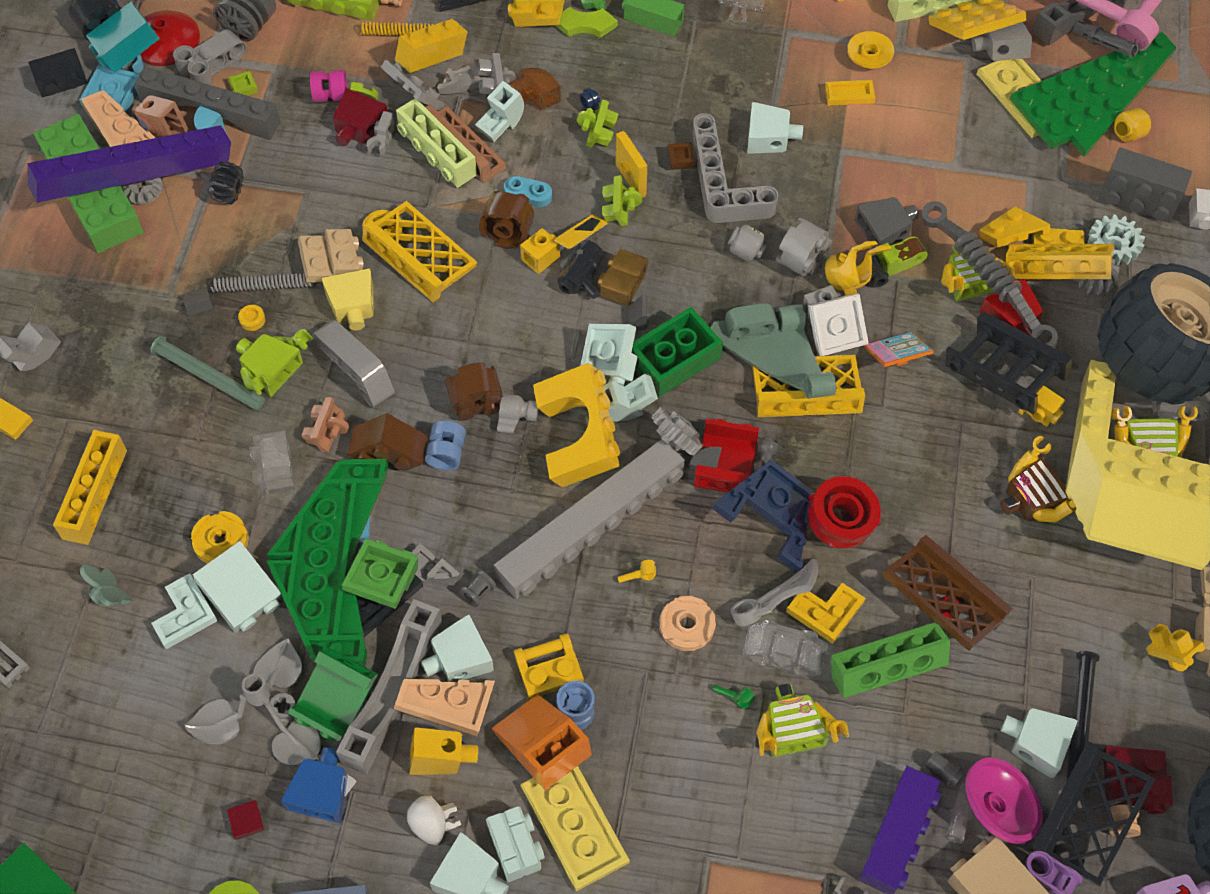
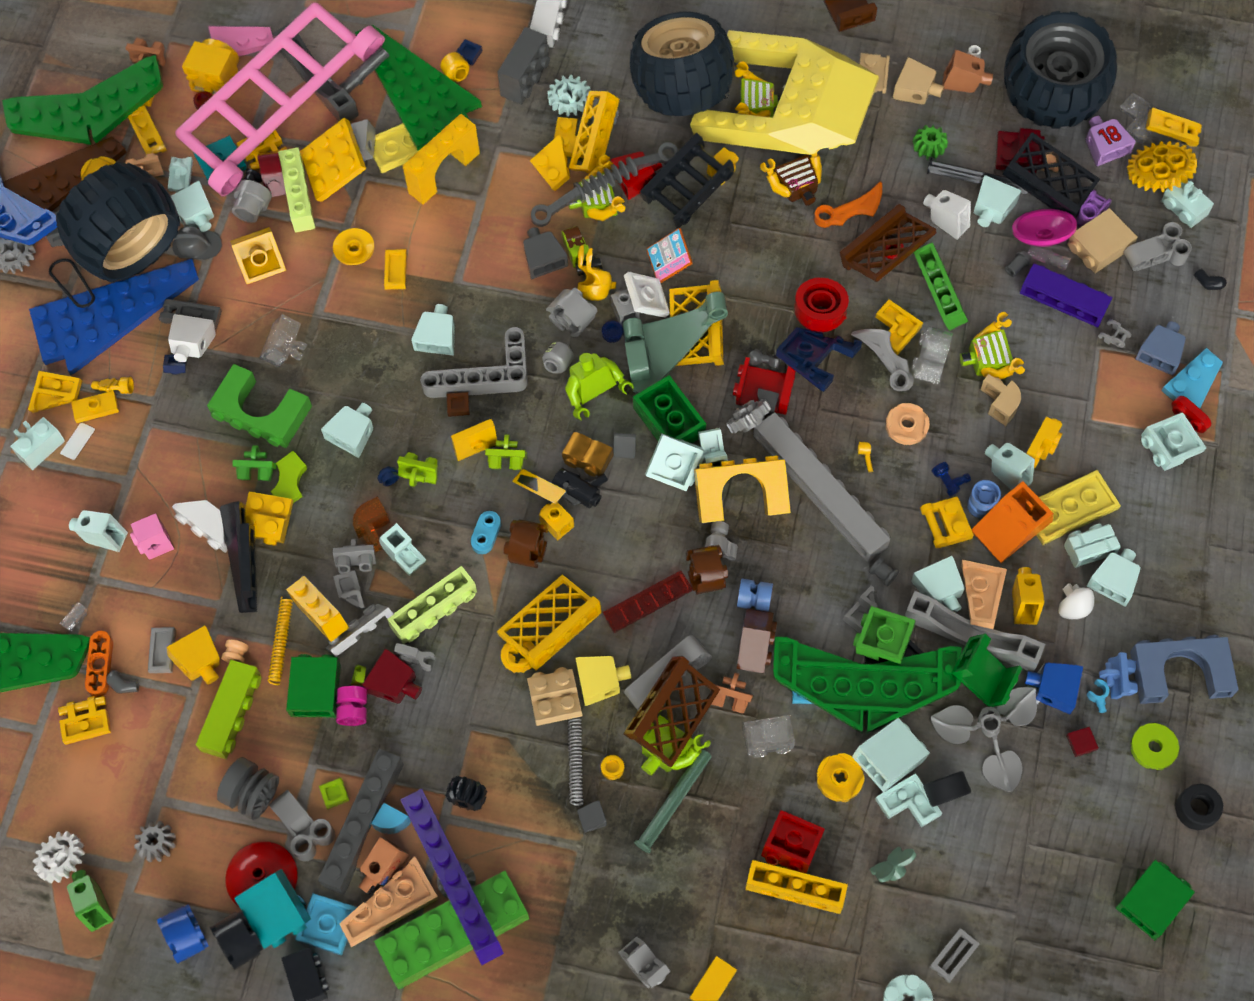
camera: 85 degrees left, 5 degrees up
nougat fence [425,104,506,183] -> none
green hand [713,685,755,709] -> none
yellow hips [1146,624,1206,671] -> none
none -> green brick [286,654,341,718]
none -> light aqua torso [321,403,373,458]
none -> yellow arch [402,114,480,204]
none -> dark blue plate [456,39,482,65]
none -> lime torso [565,353,634,421]
none -> clear blue tile [602,321,623,343]
none -> clear red tile [603,570,693,633]
none -> reddish brown fence [623,656,720,767]
none -> red plate [761,810,825,874]
none -> orange piece [814,182,882,228]
none -> bright green gear [913,124,948,160]
none -> white torso [923,190,971,240]
none -> black tyre [923,771,971,807]
none -> clear blue piece [931,462,971,496]
none -> tan brick [981,374,1021,426]
none -> light aqua torso [985,443,1035,490]
none -> yellow plate [1027,416,1063,468]
none -> medium azure piece [1086,679,1109,713]
none -> medium blue hips [1099,652,1138,699]

